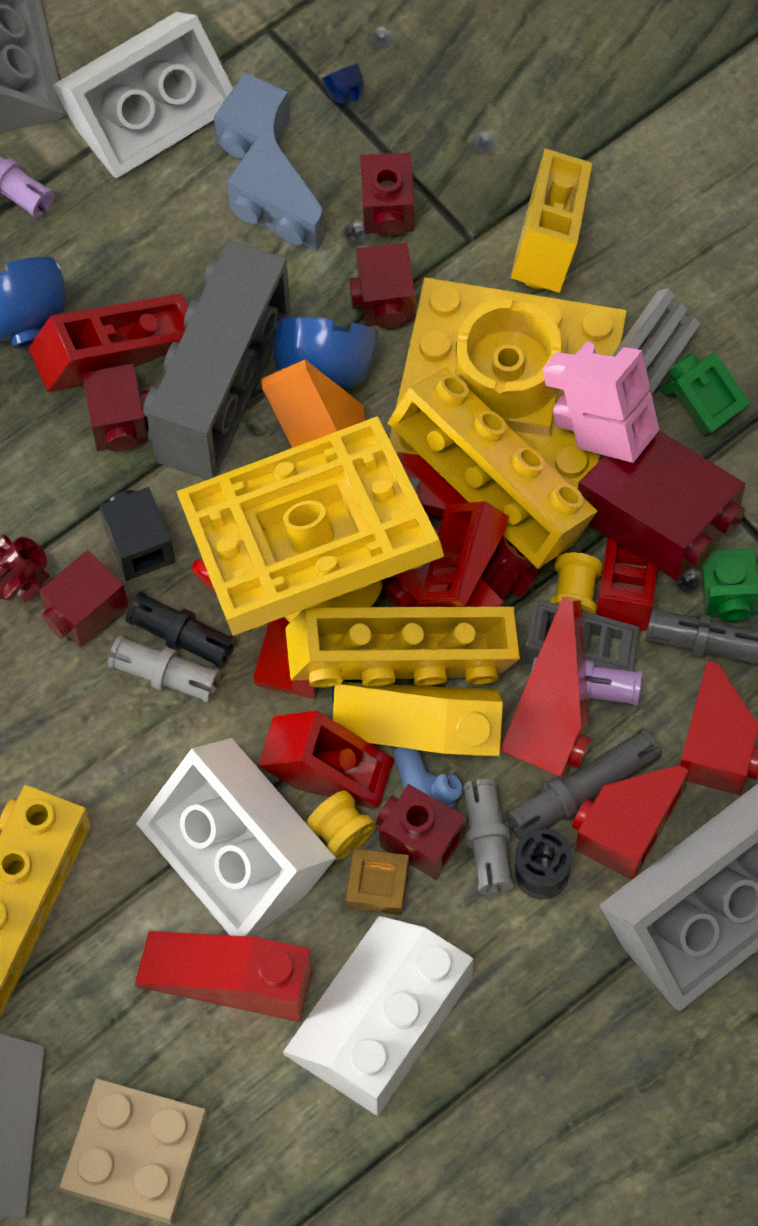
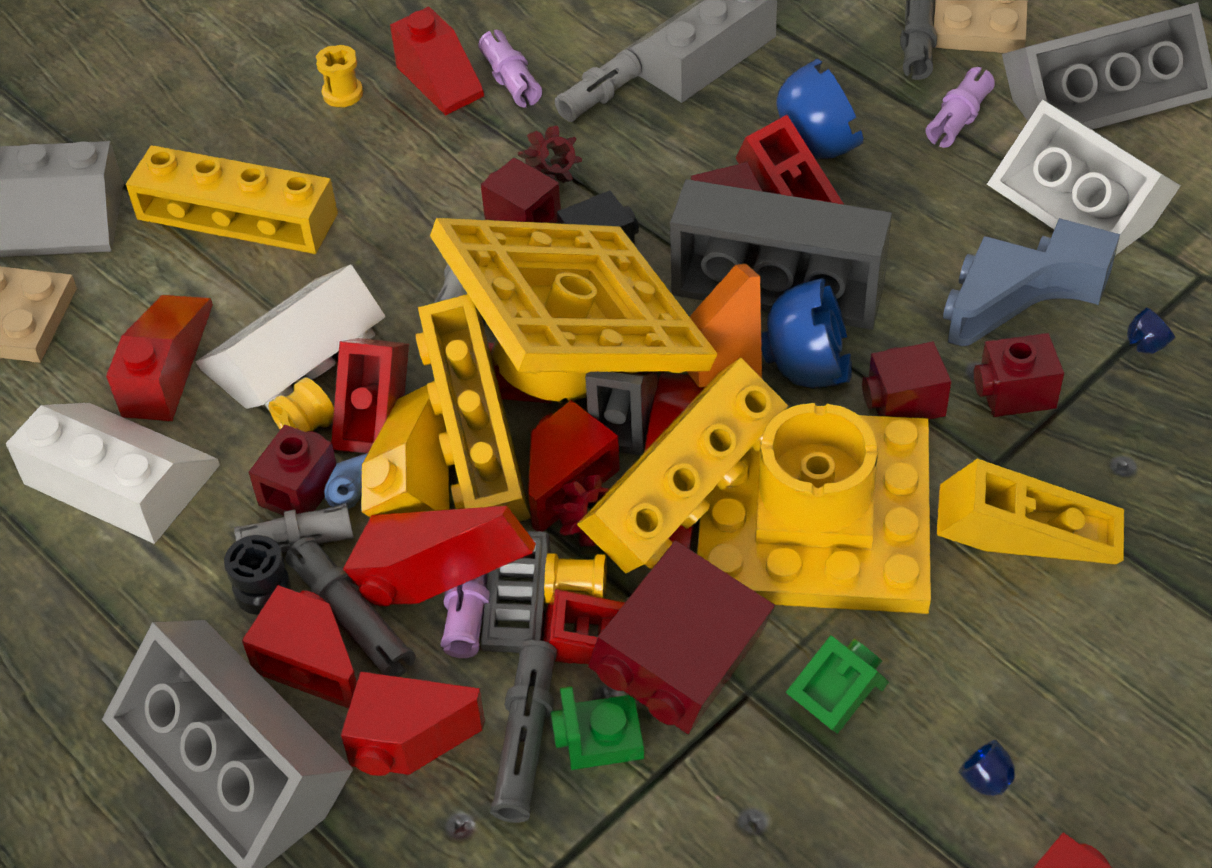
camera: 85 degrees right, 15 degrees down
pearl gold plate [345,848,409,915] -> none
red slope [419,501,509,607] -> none
bright pink hips [543,341,659,463] -> none
light grey tile [612,289,701,394] -> none

